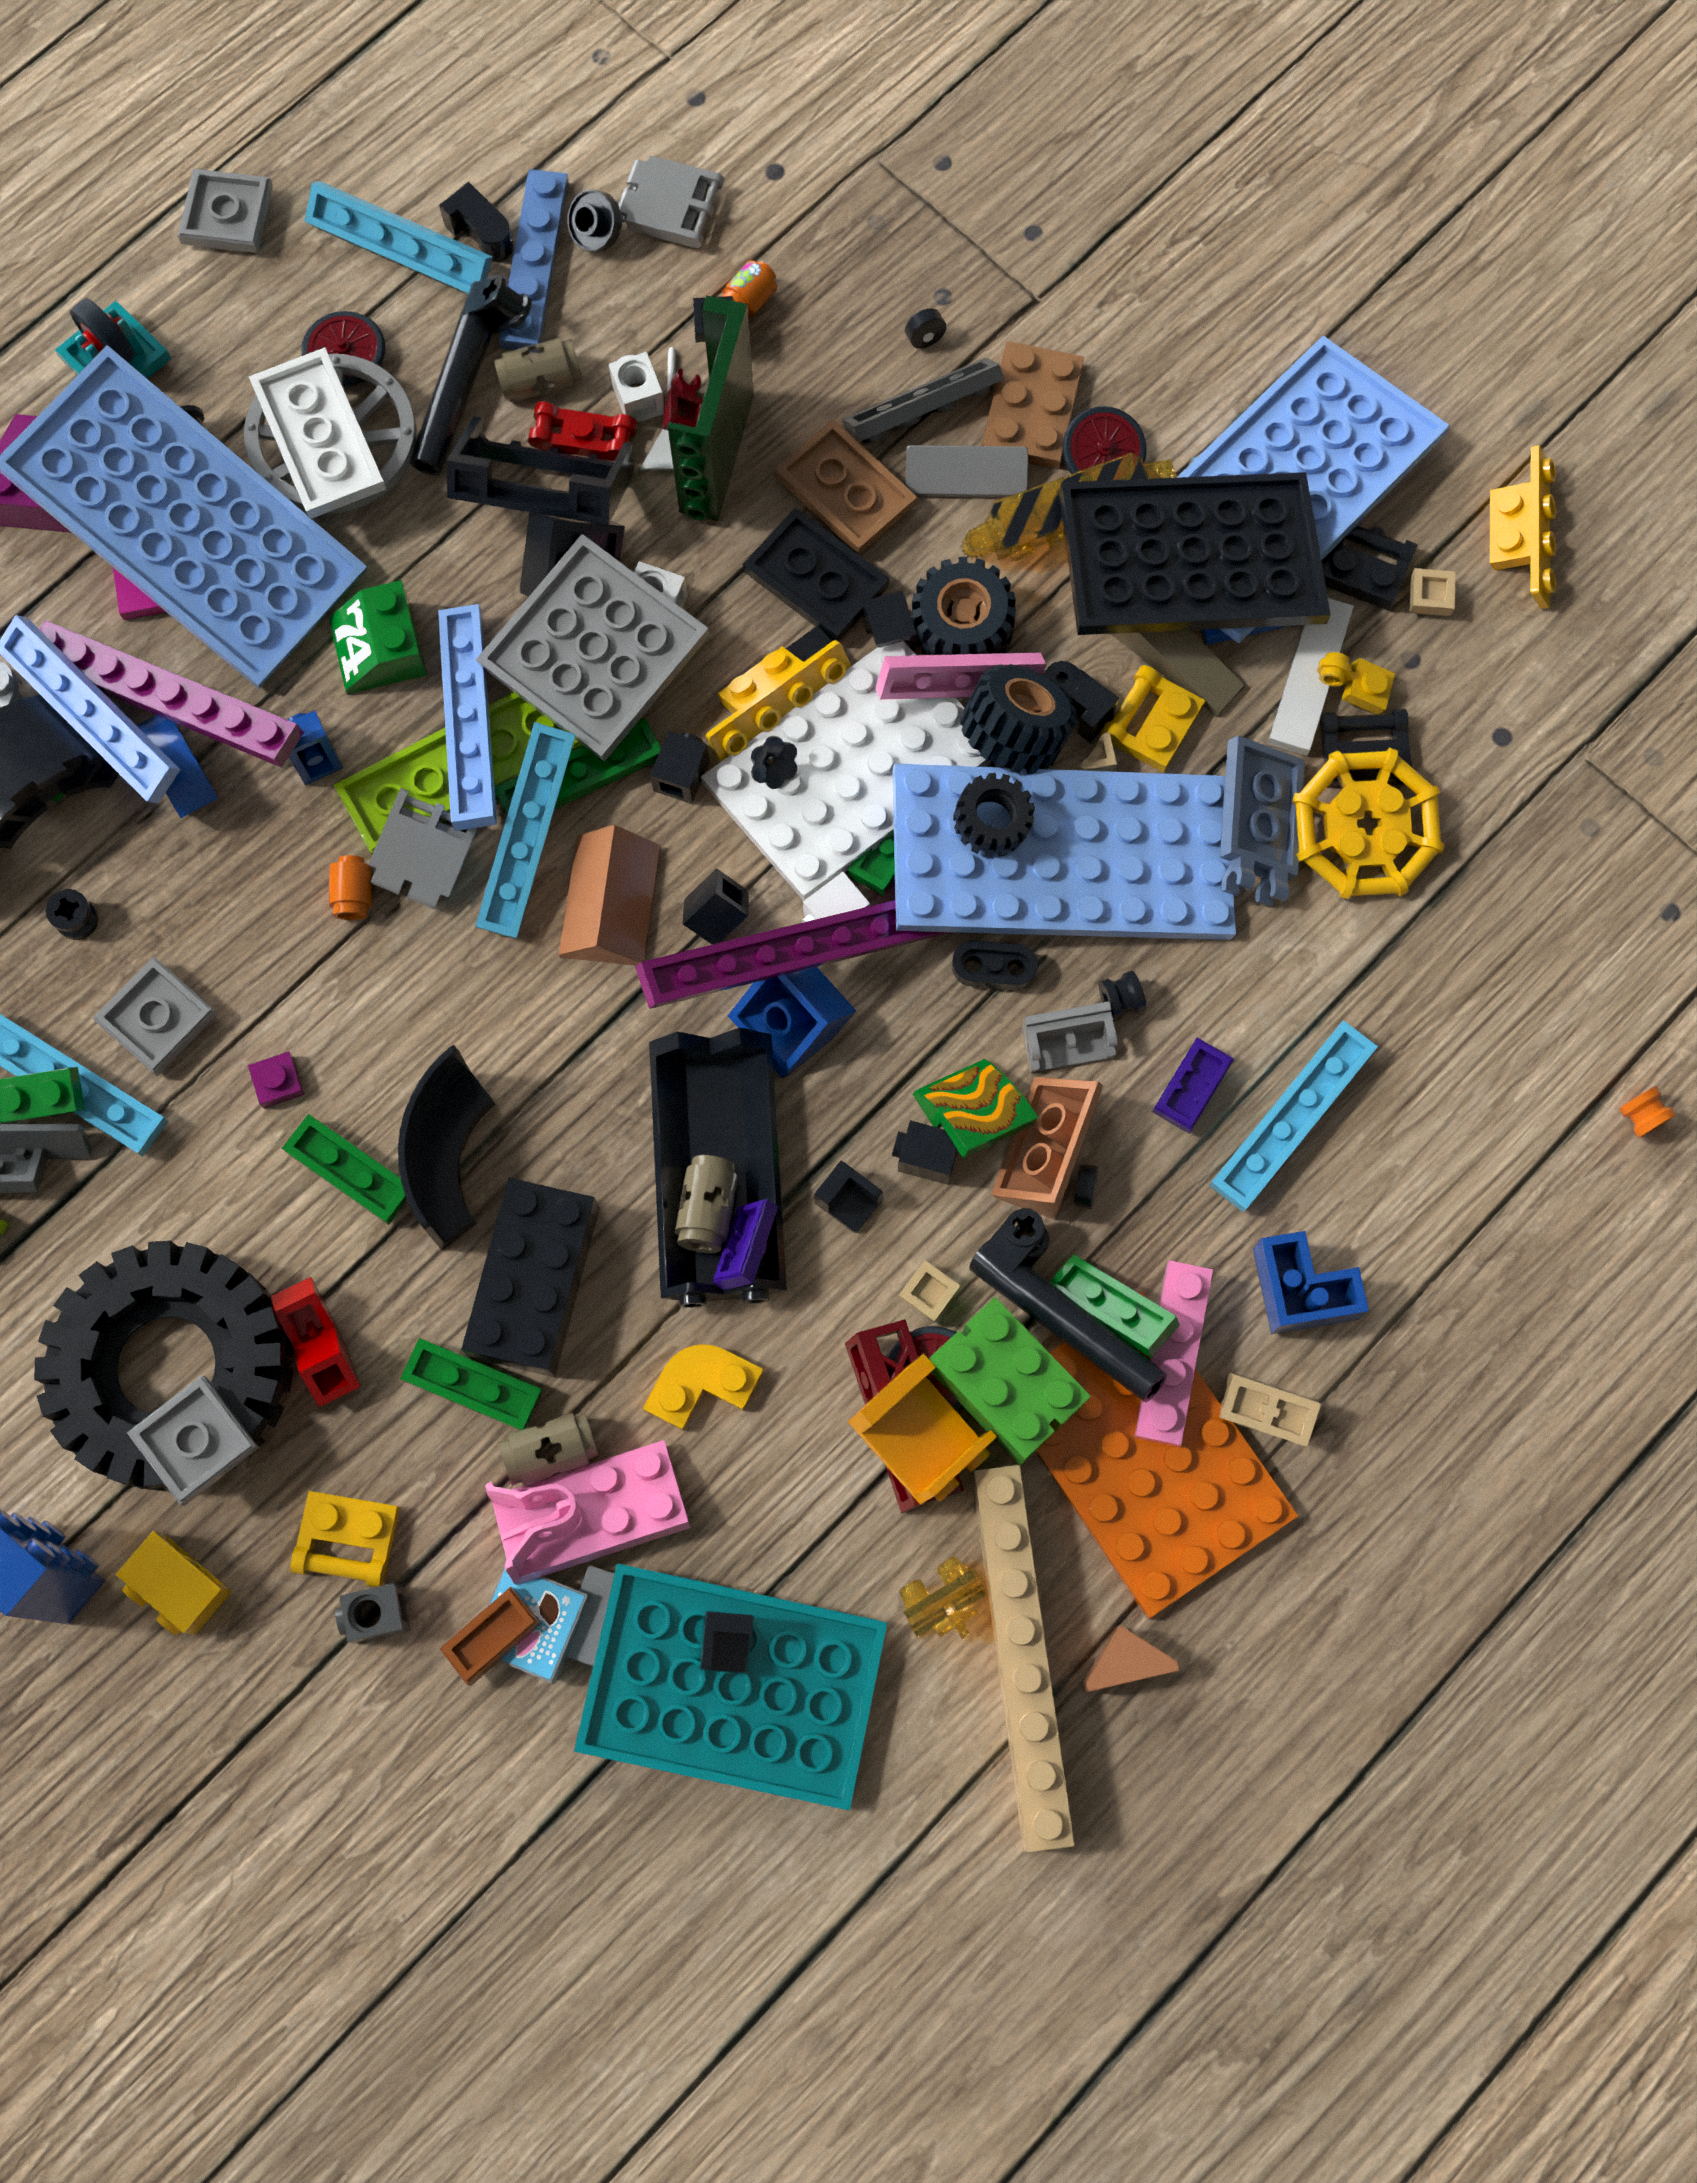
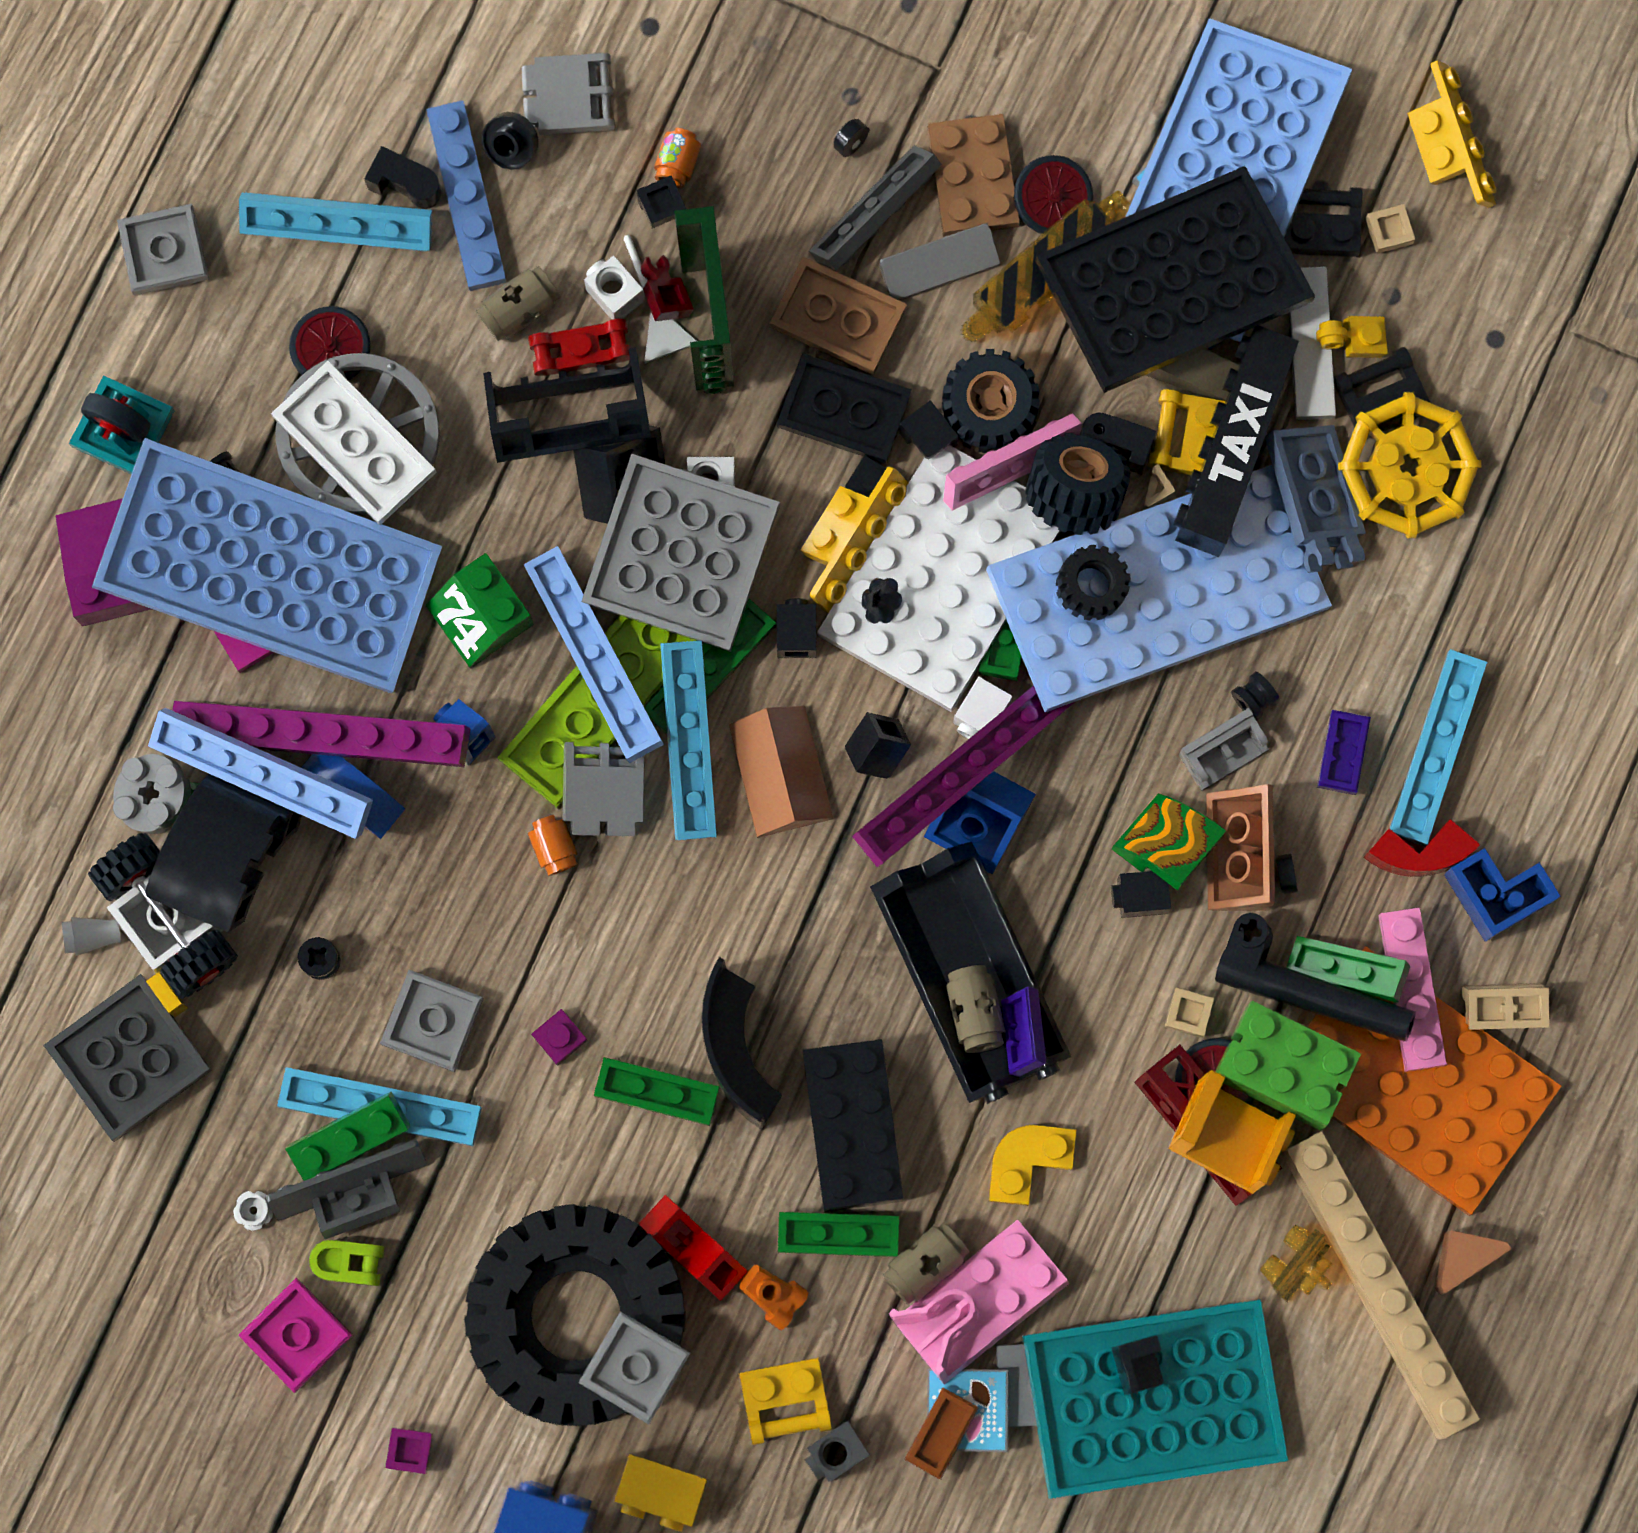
camera: 20 degrees left, 5 degrees up
black axle [410,274,532,475] -> none
black panel [814,1160,883,1233] -> none
black plate [952,941,1038,990] -> none
none -> orange plate [739,1265,809,1330]
none -> black brick [1173,326,1299,557]
none -> red brick [1363,819,1480,877]

